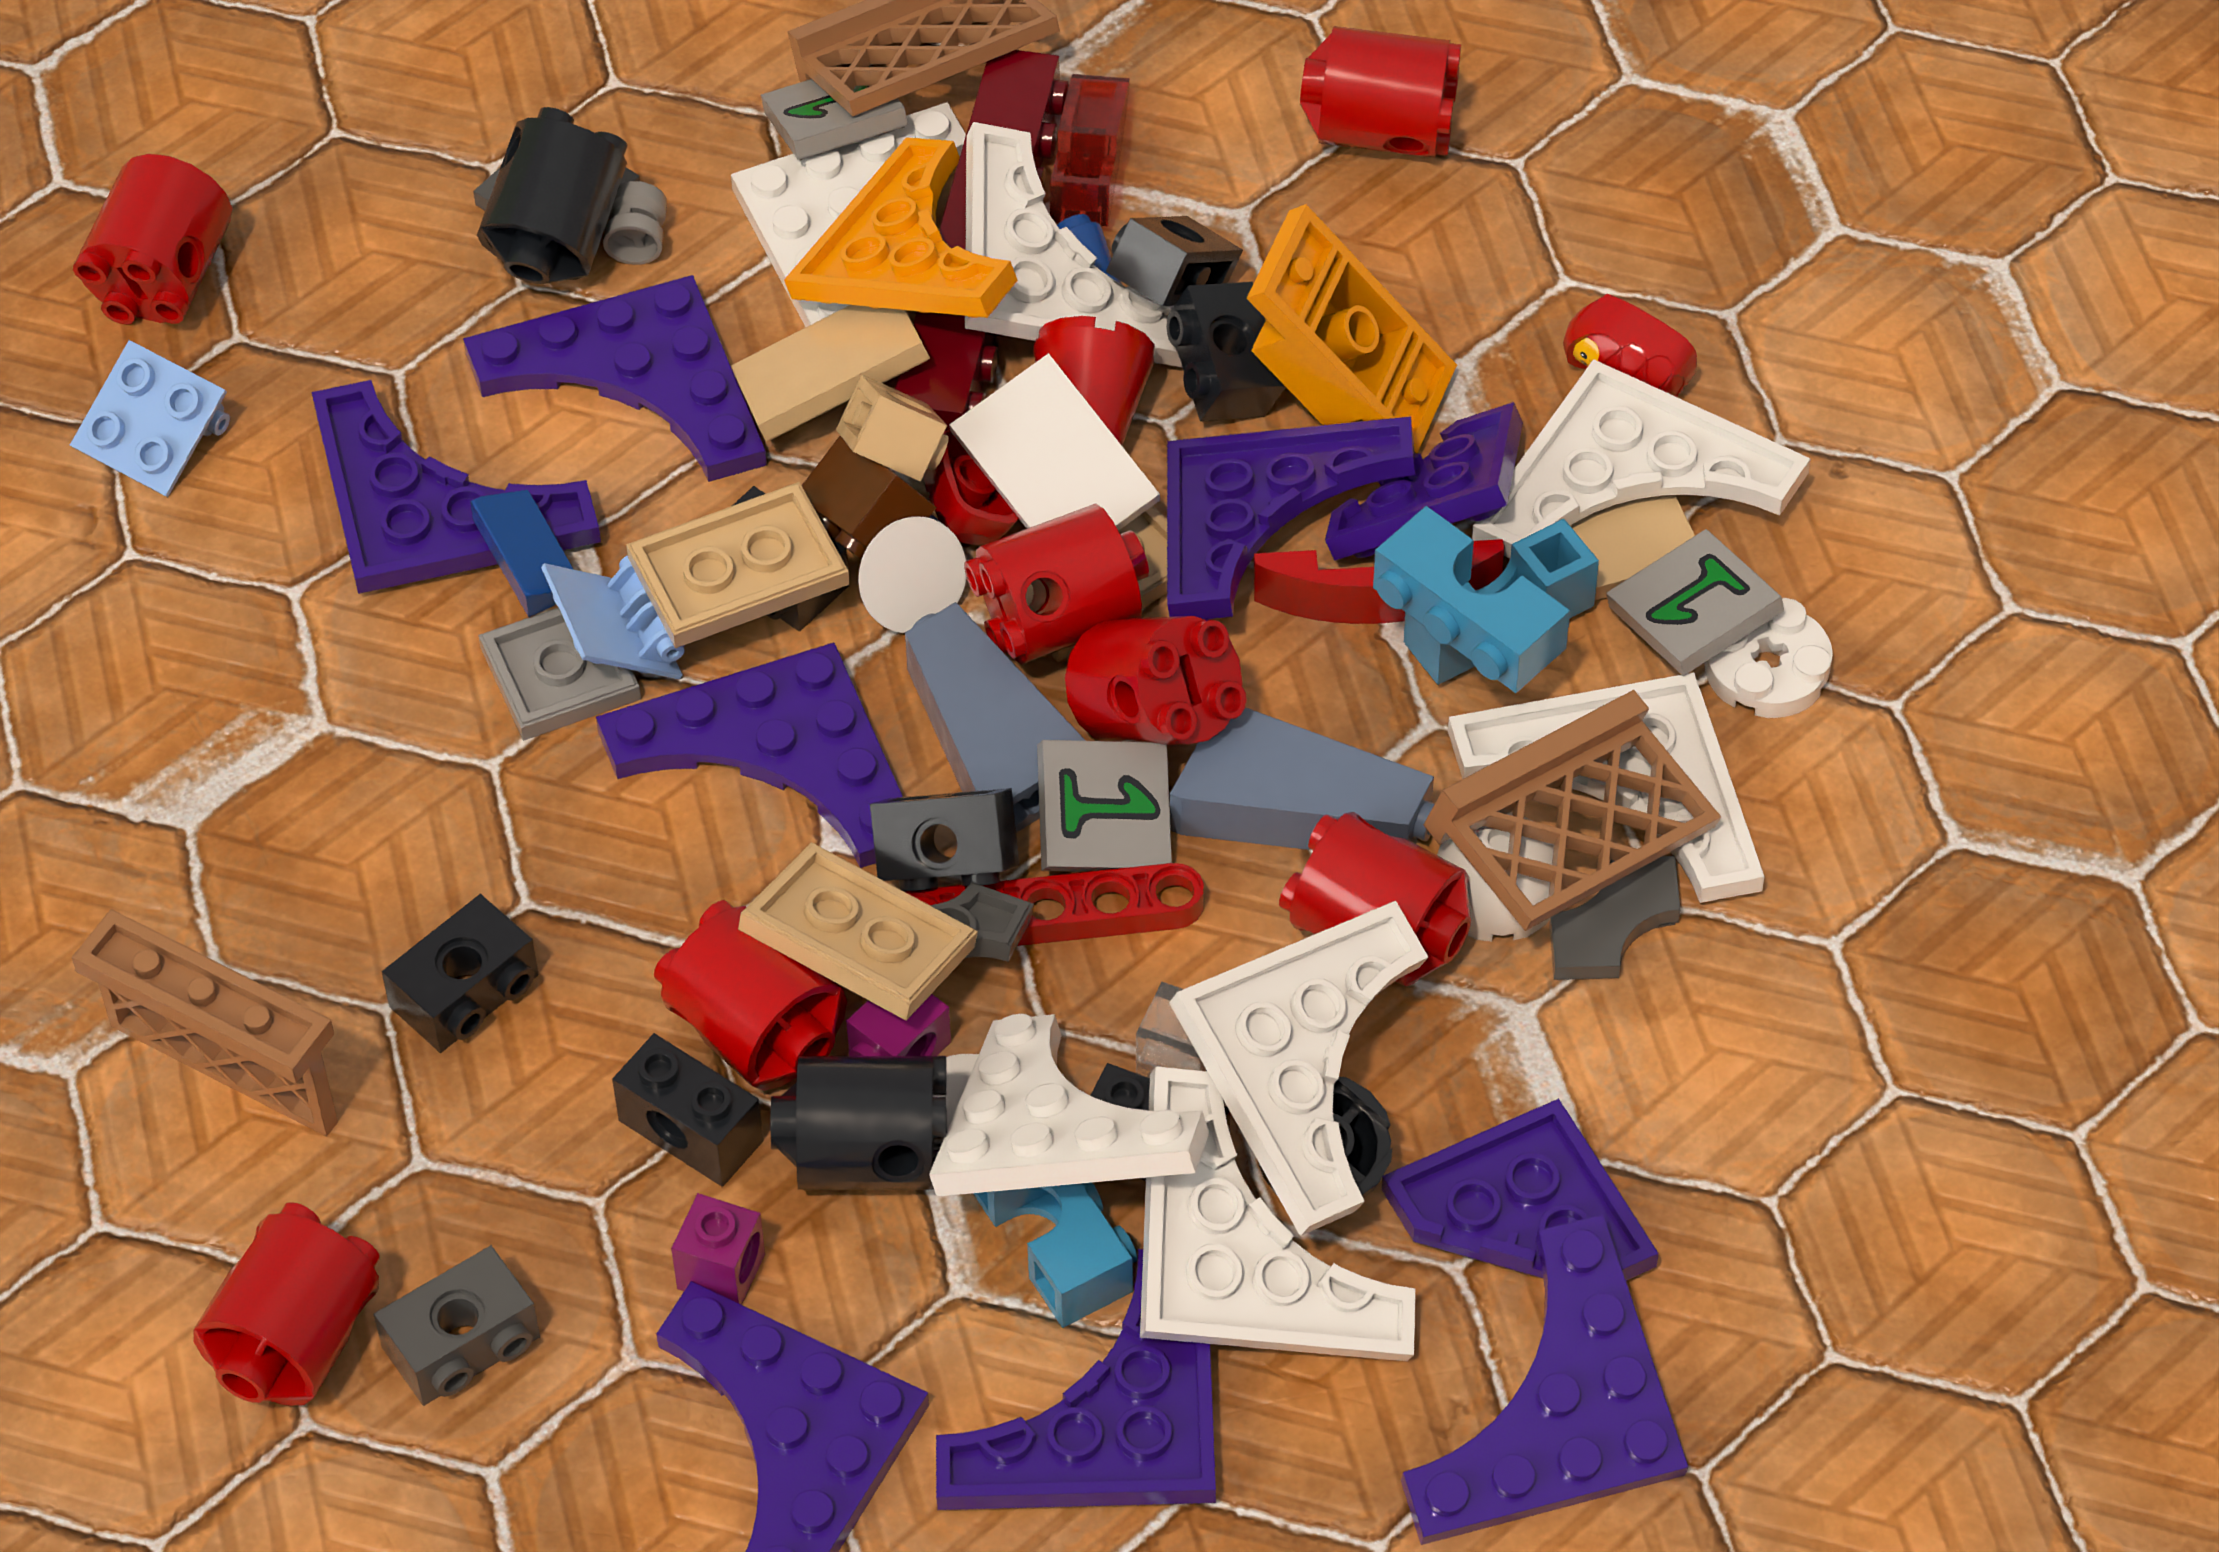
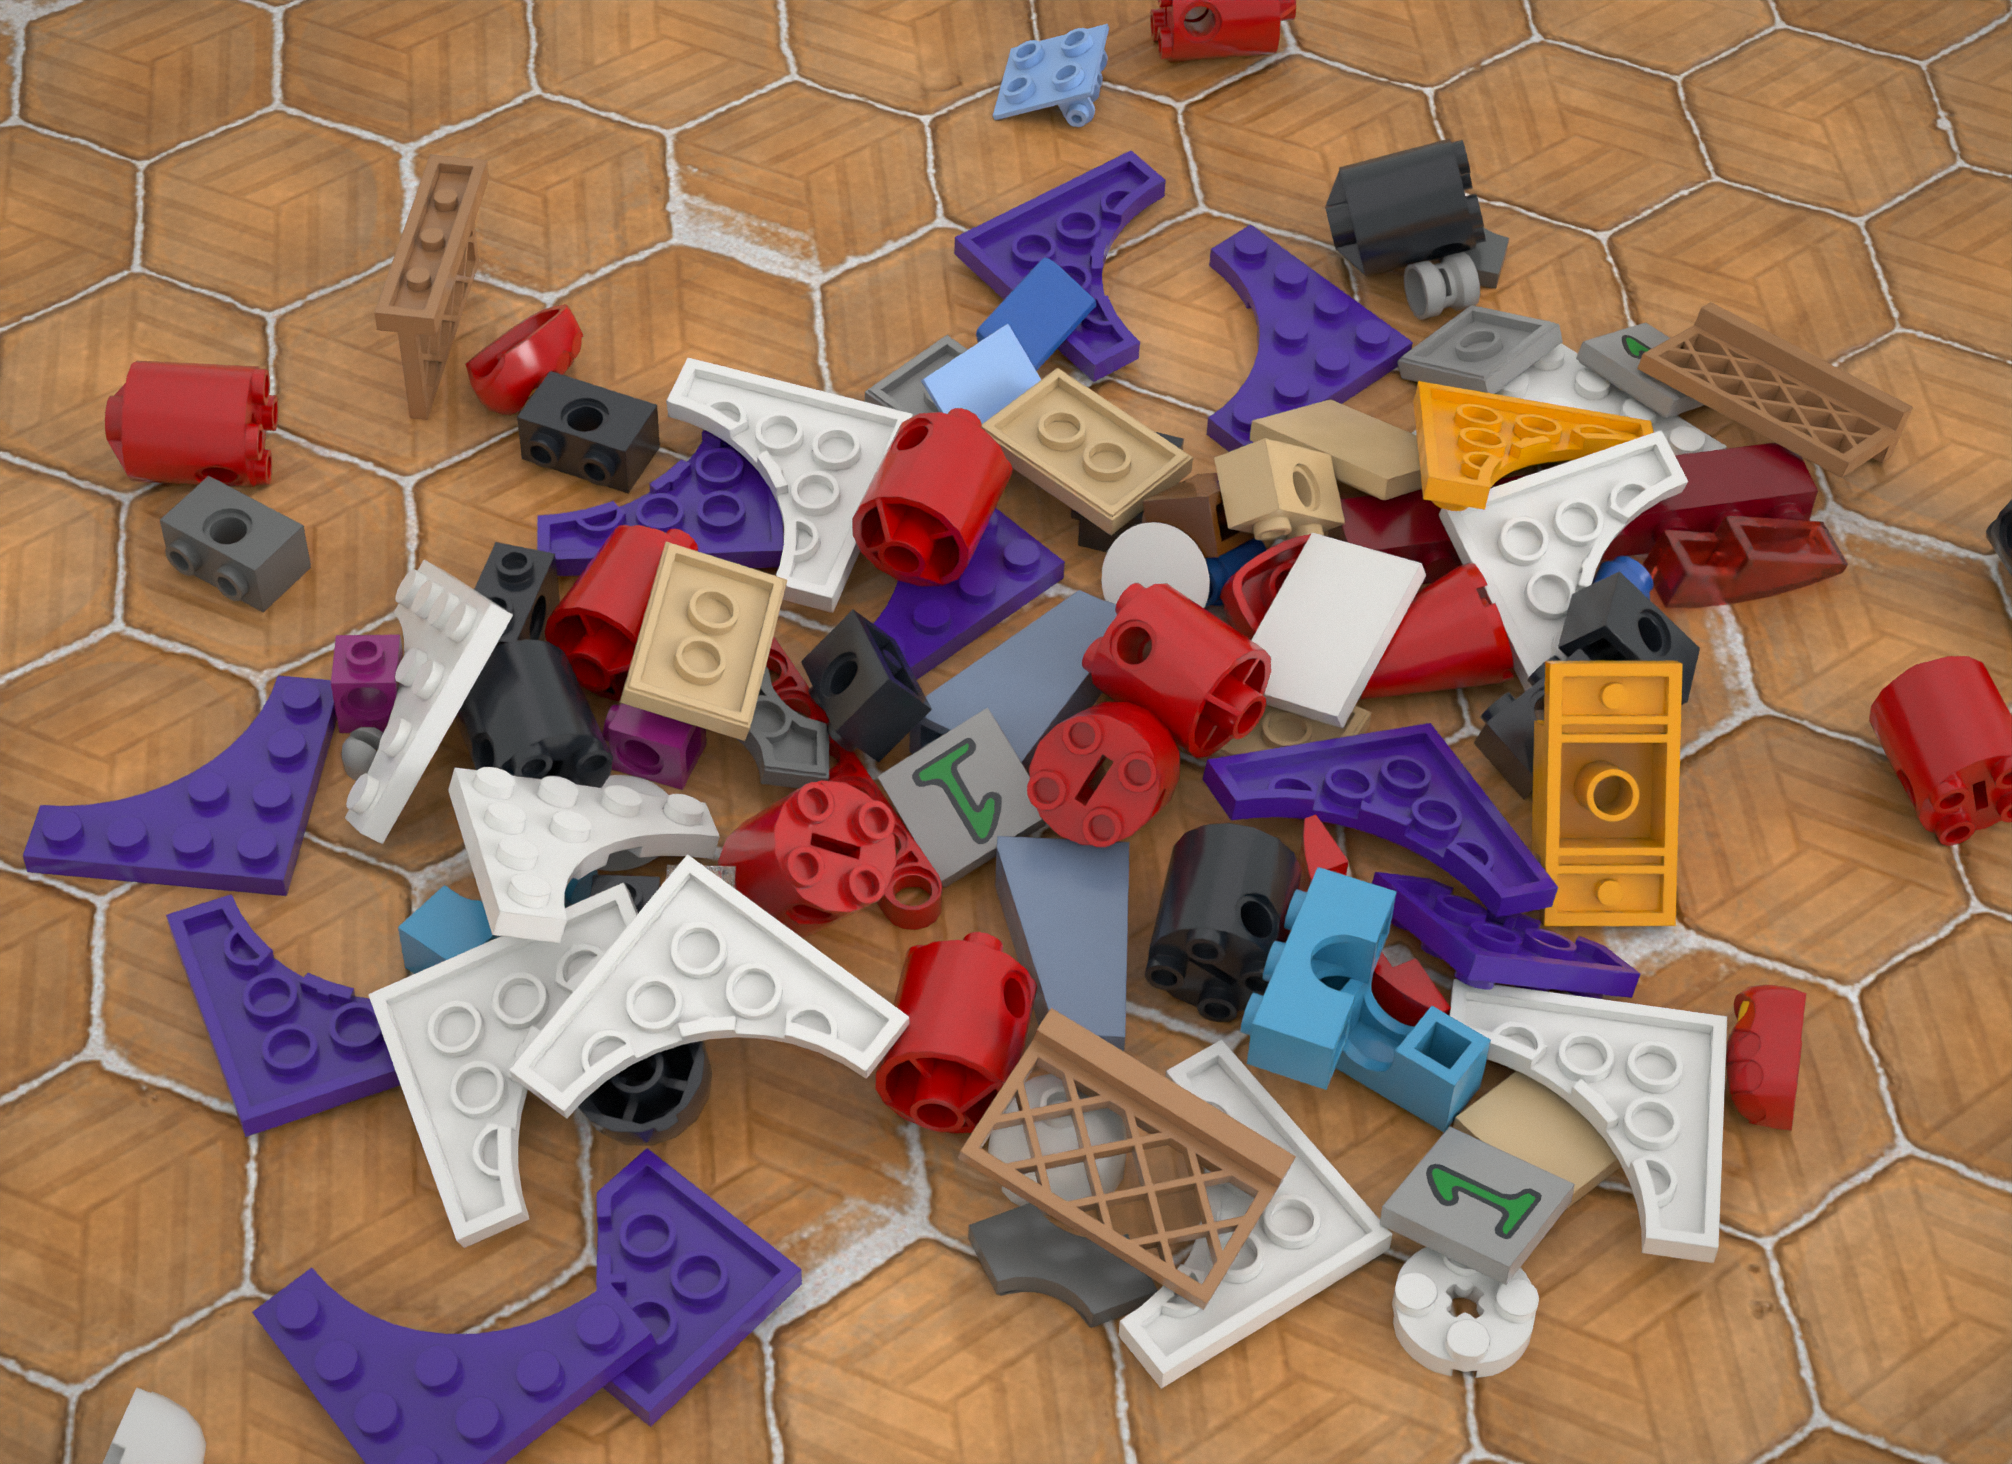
camera: 65 degrees right, 5 degrees down
none -> light grey hinge [341,727,383,781]
none -> white plate [345,560,513,844]
none -> red piece [465,304,584,416]
none -> dark purple plate [537,378,784,576]
none -> white plate [666,358,913,613]
none -> red cylinder [718,780,896,938]
none -> red cylinder [852,408,1012,587]
none -> black cylinder [1145,823,1302,1023]
none -> light grey tile [1398,305,1563,394]

